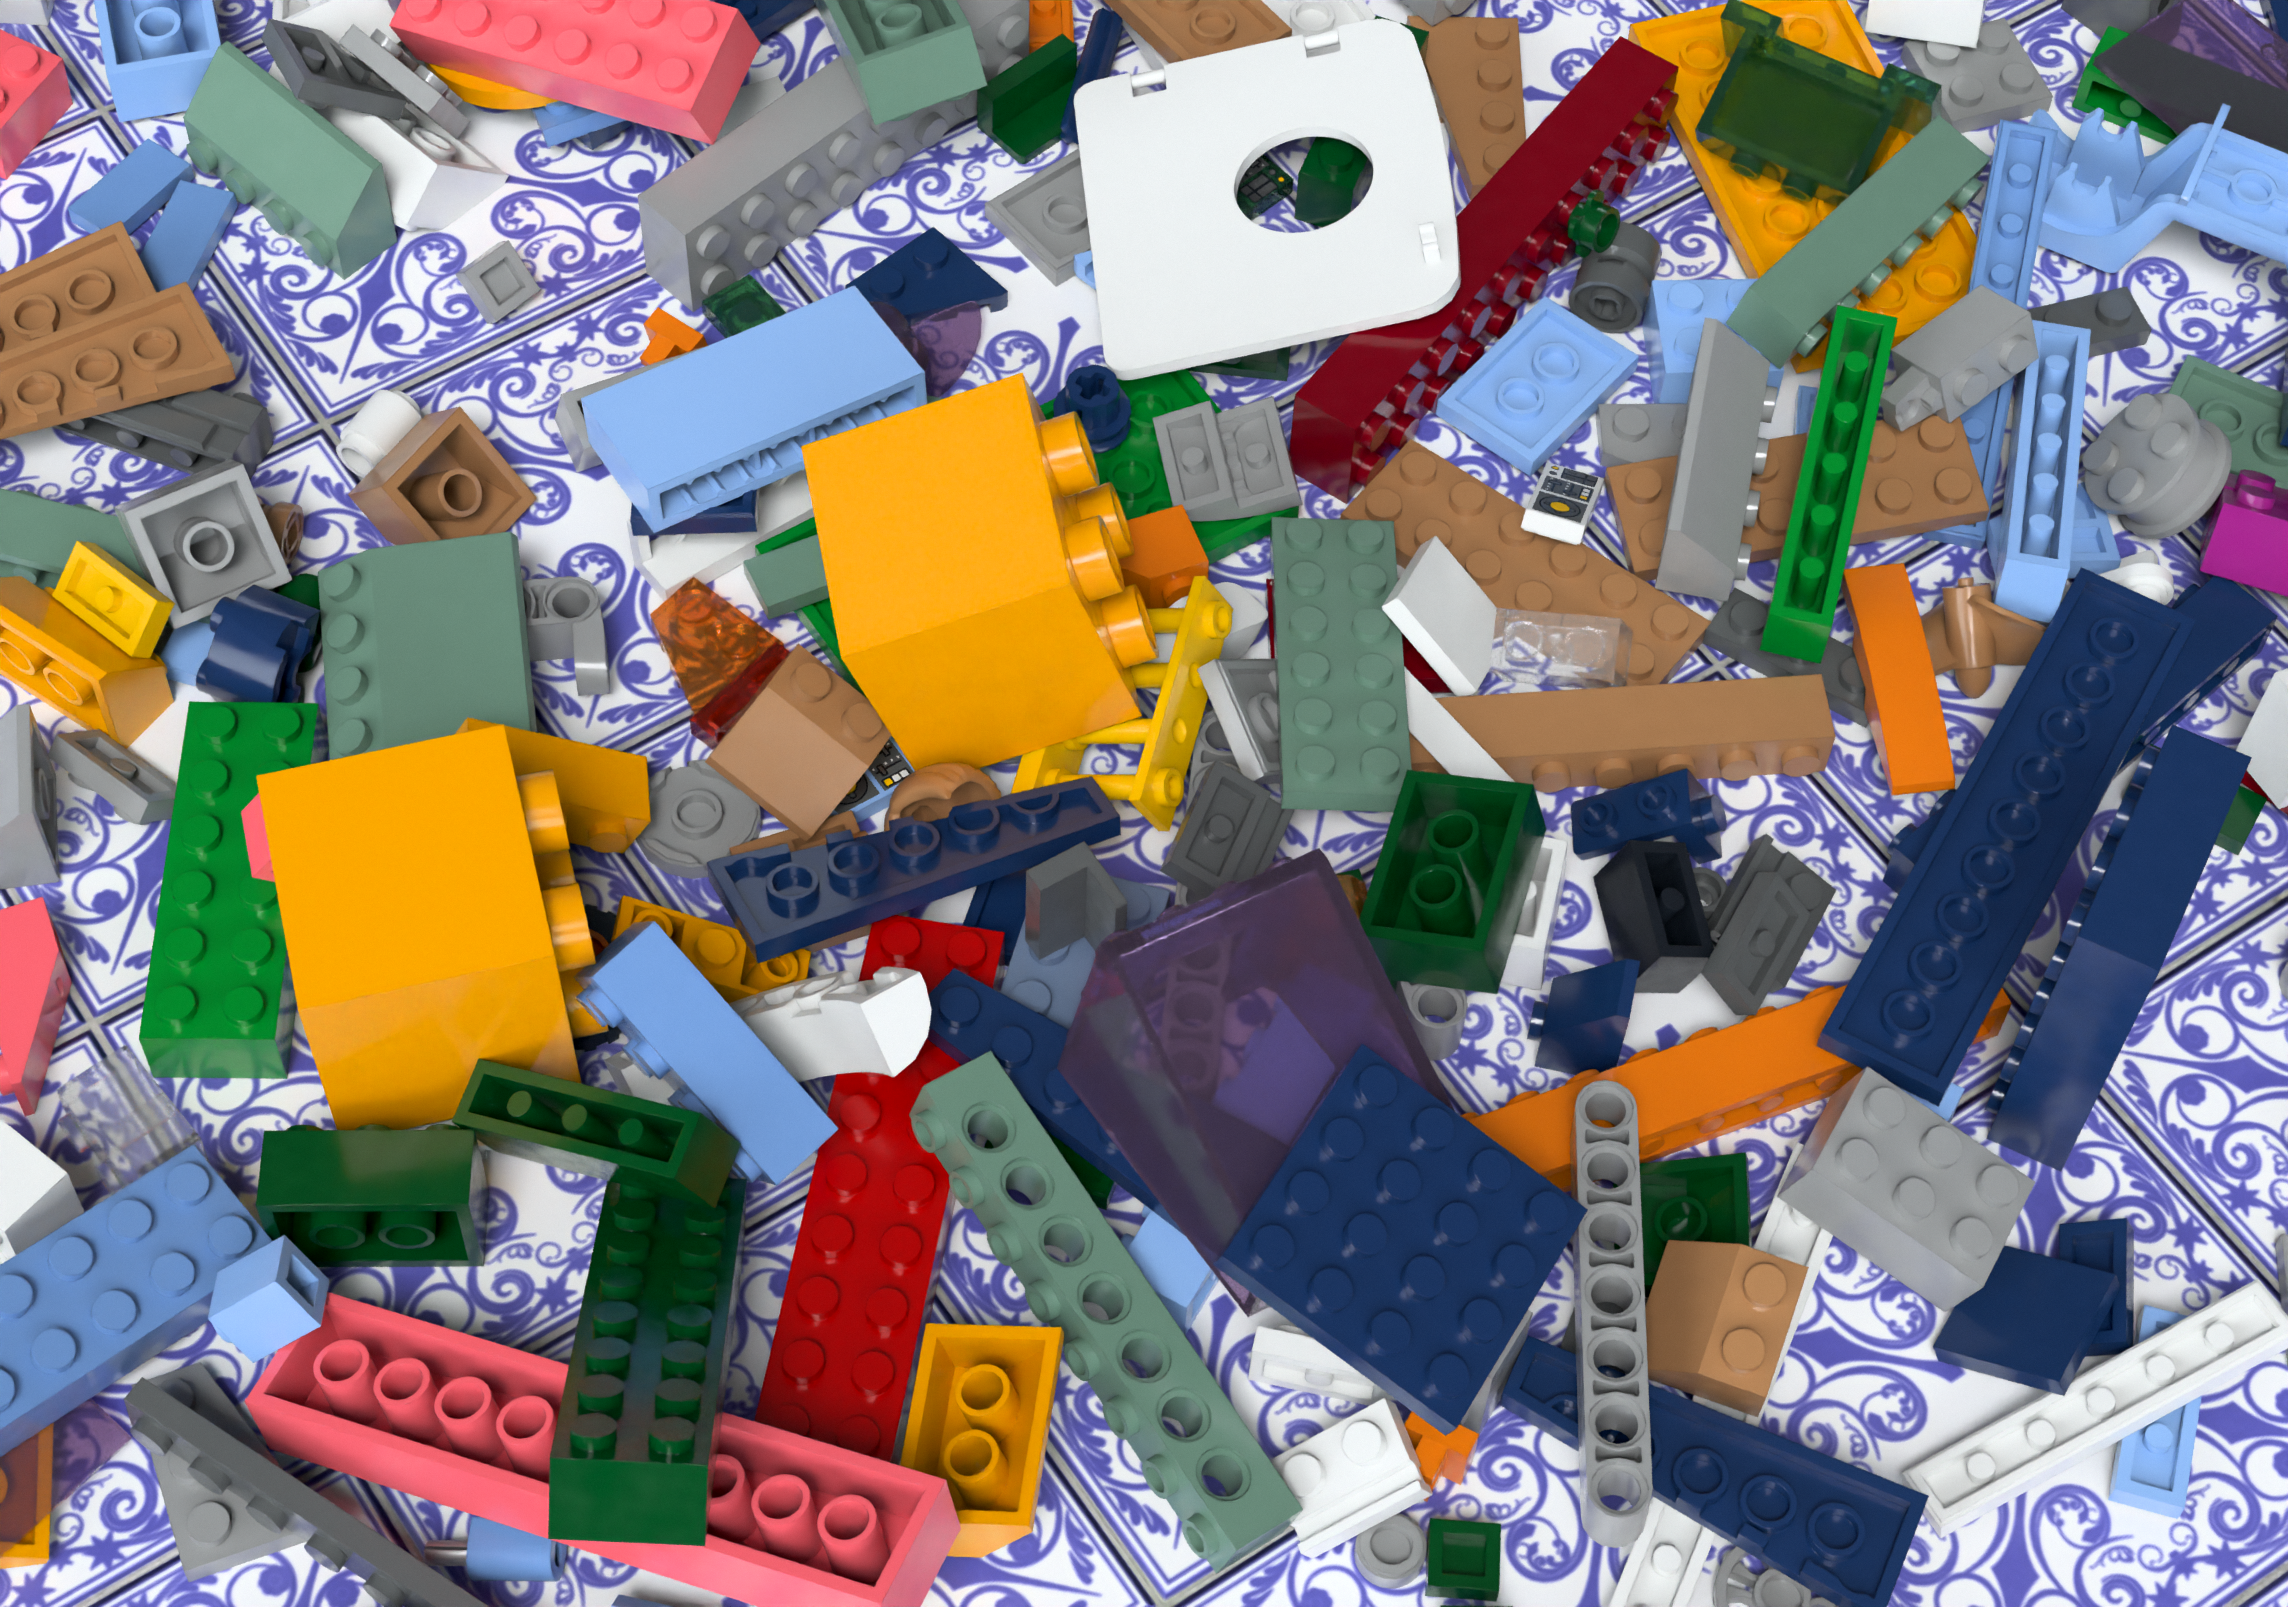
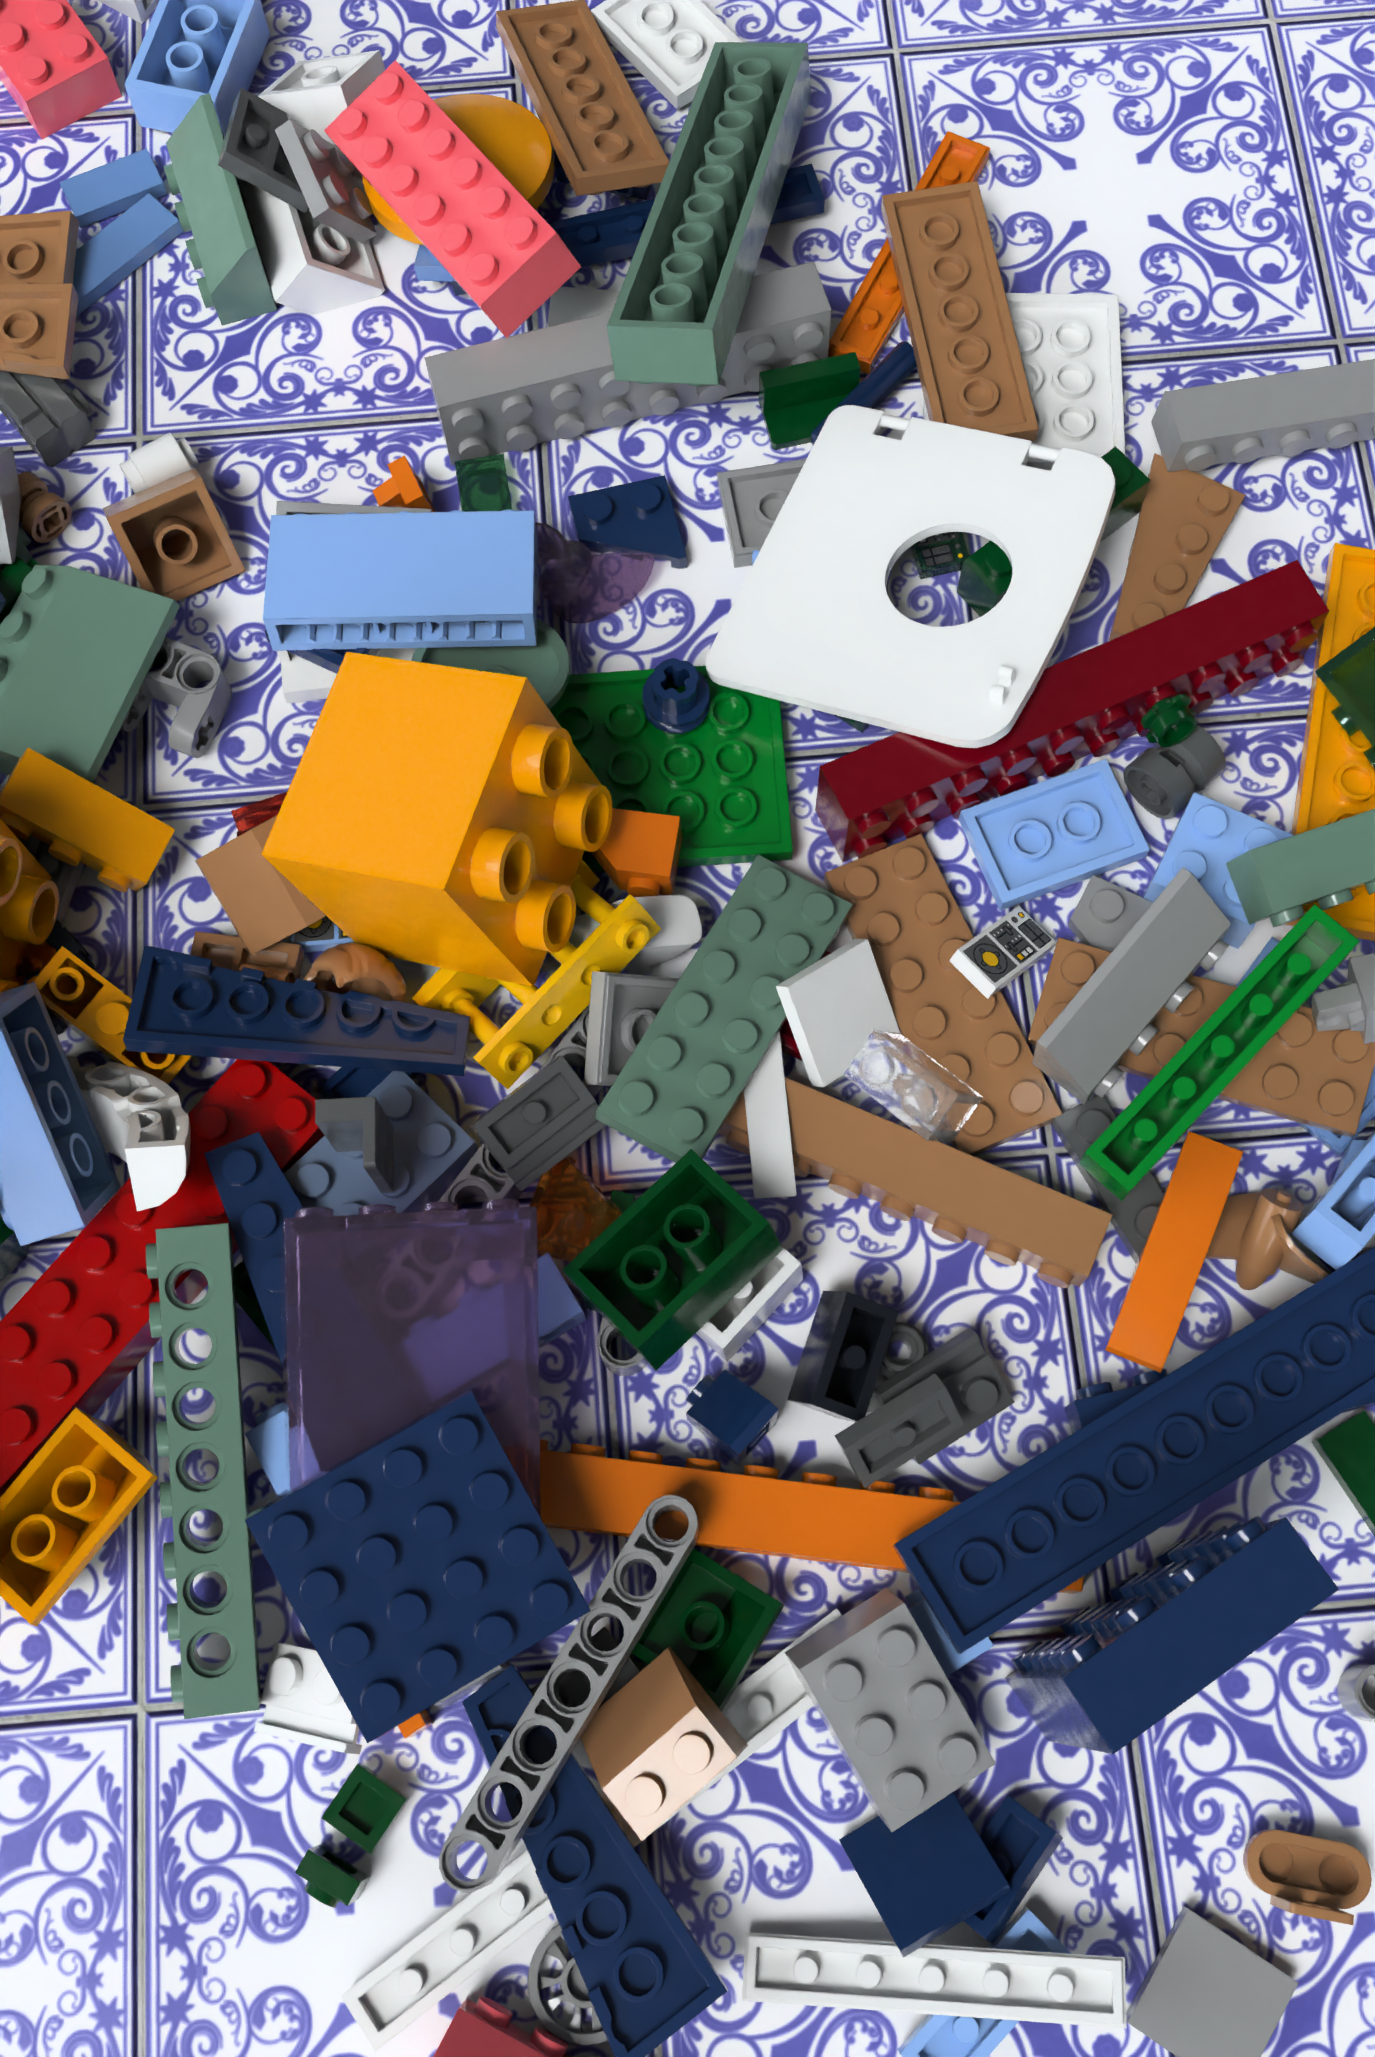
camera: 35 degrees right, 15 degrees up
light grey plate [455,240,541,324] -> none
light grey tile [636,759,762,879] -> none
clear orange wing [650,577,785,732] -> none
light grey slope [1152,396,1303,521] -> none
light grey tile [1354,1513,1427,1589] -> none
dark blue bracket [1571,768,1727,864] -> none

